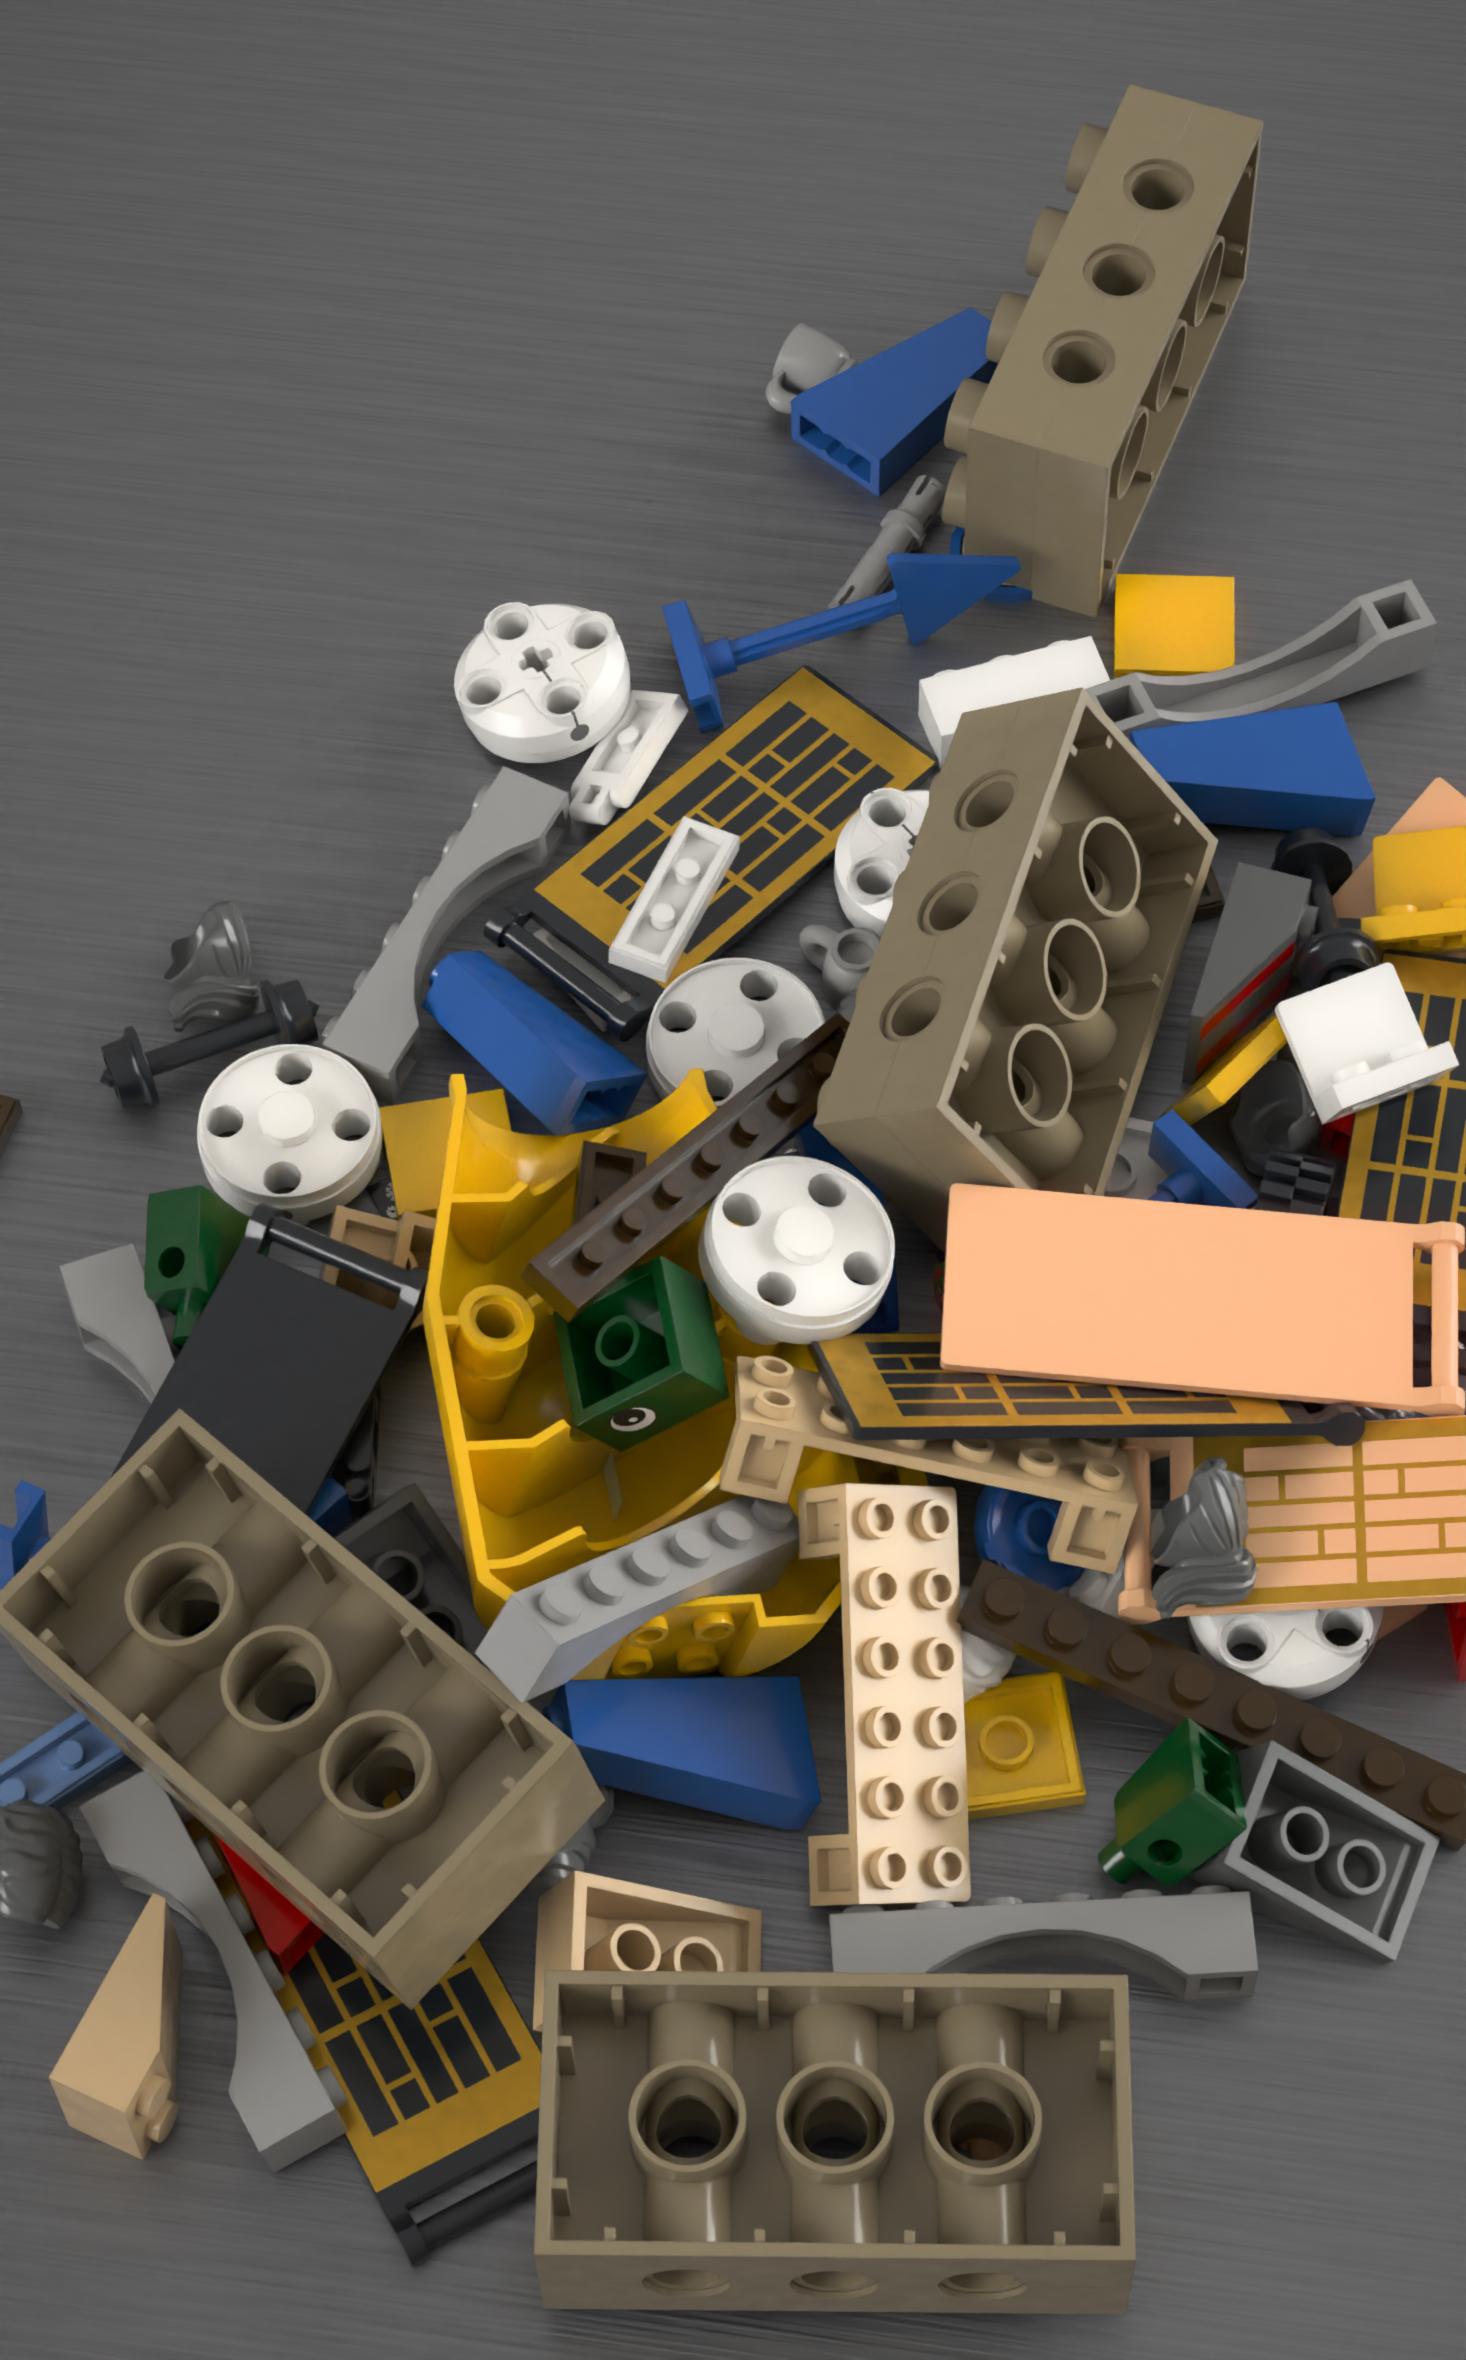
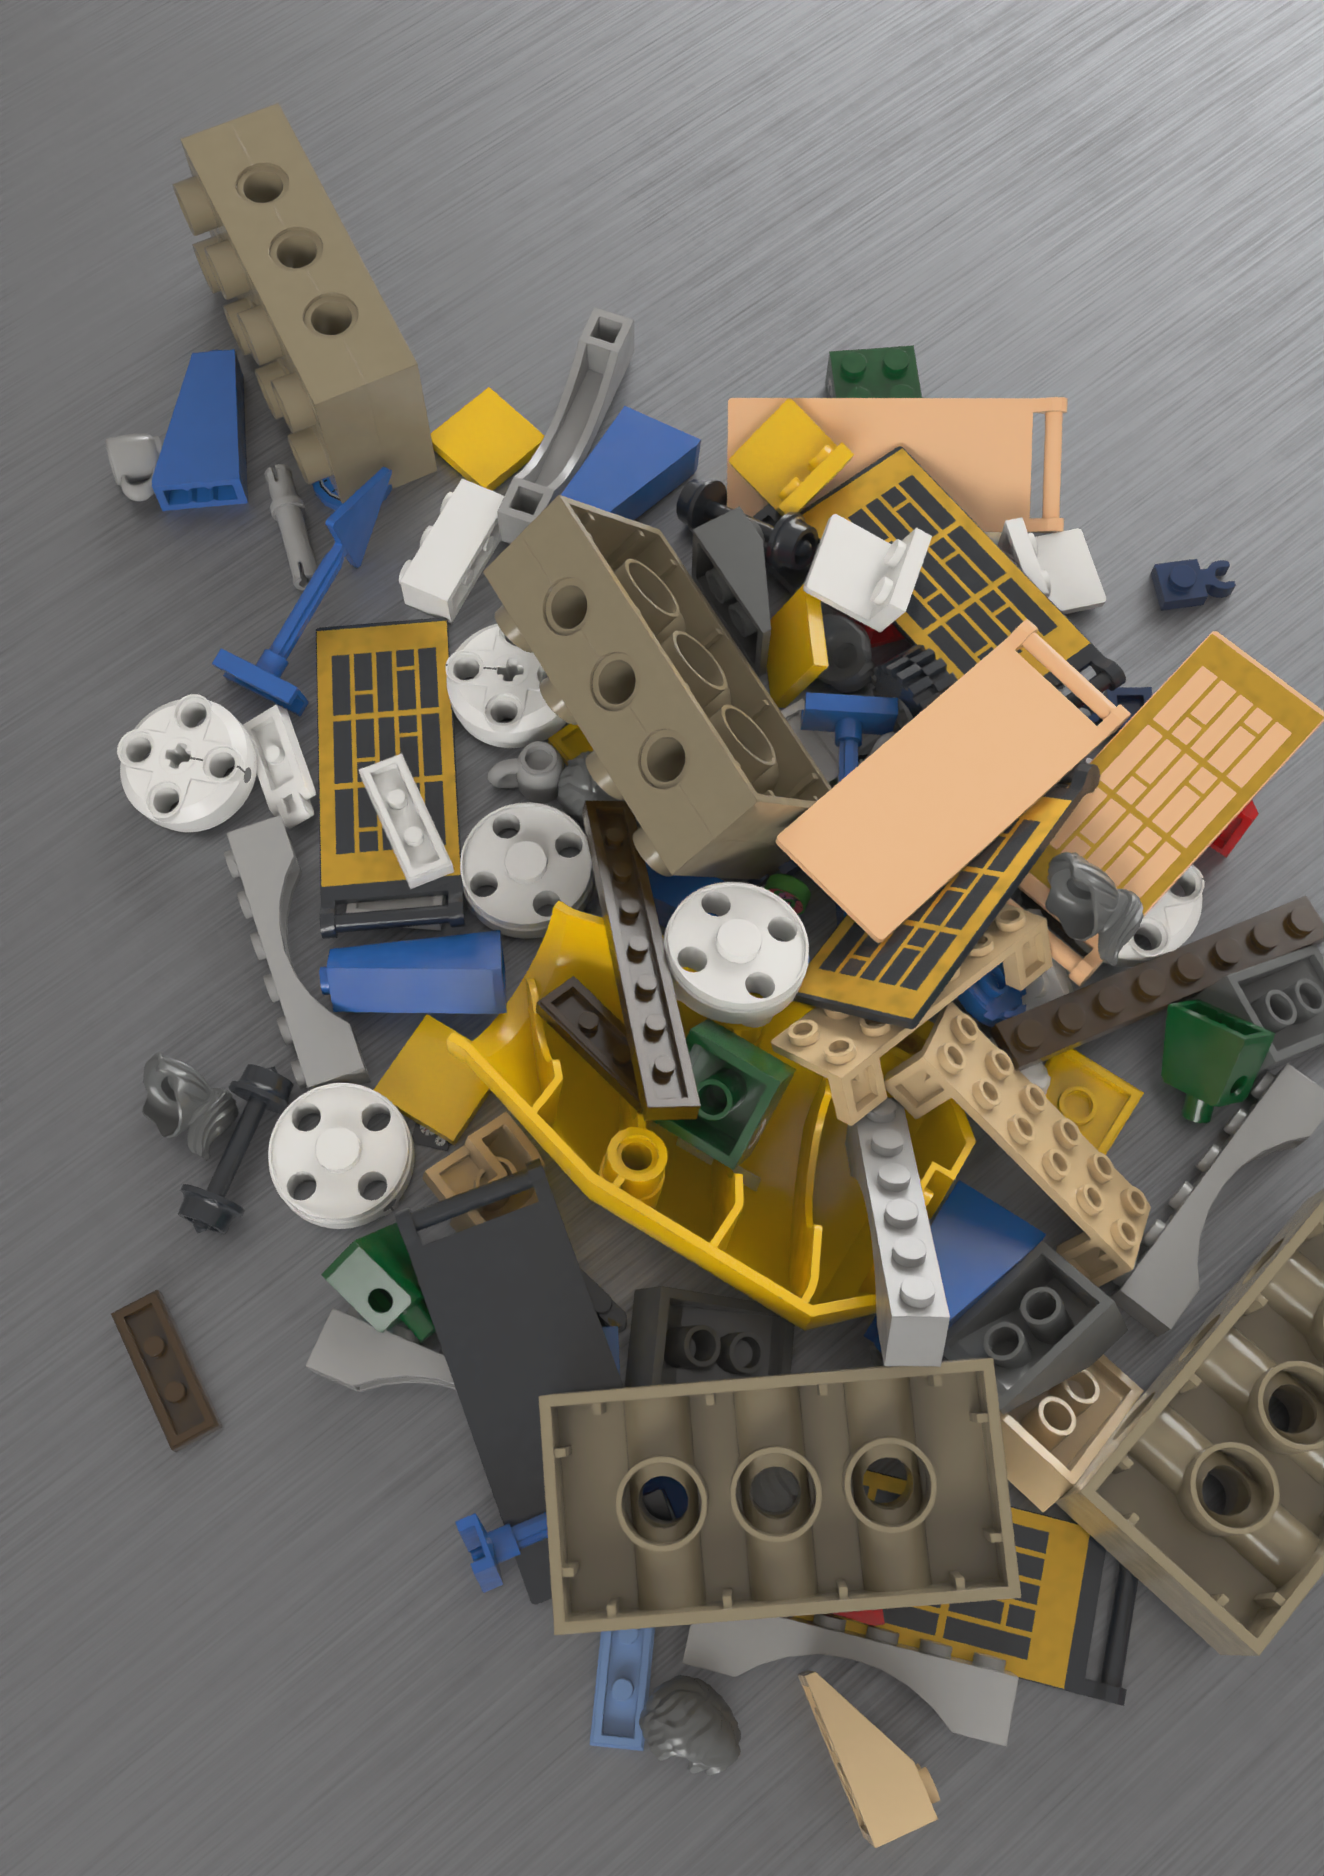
camera: 50 degrees left, 10 degrees up
none -> dark grey slope [943,1240,1128,1415]

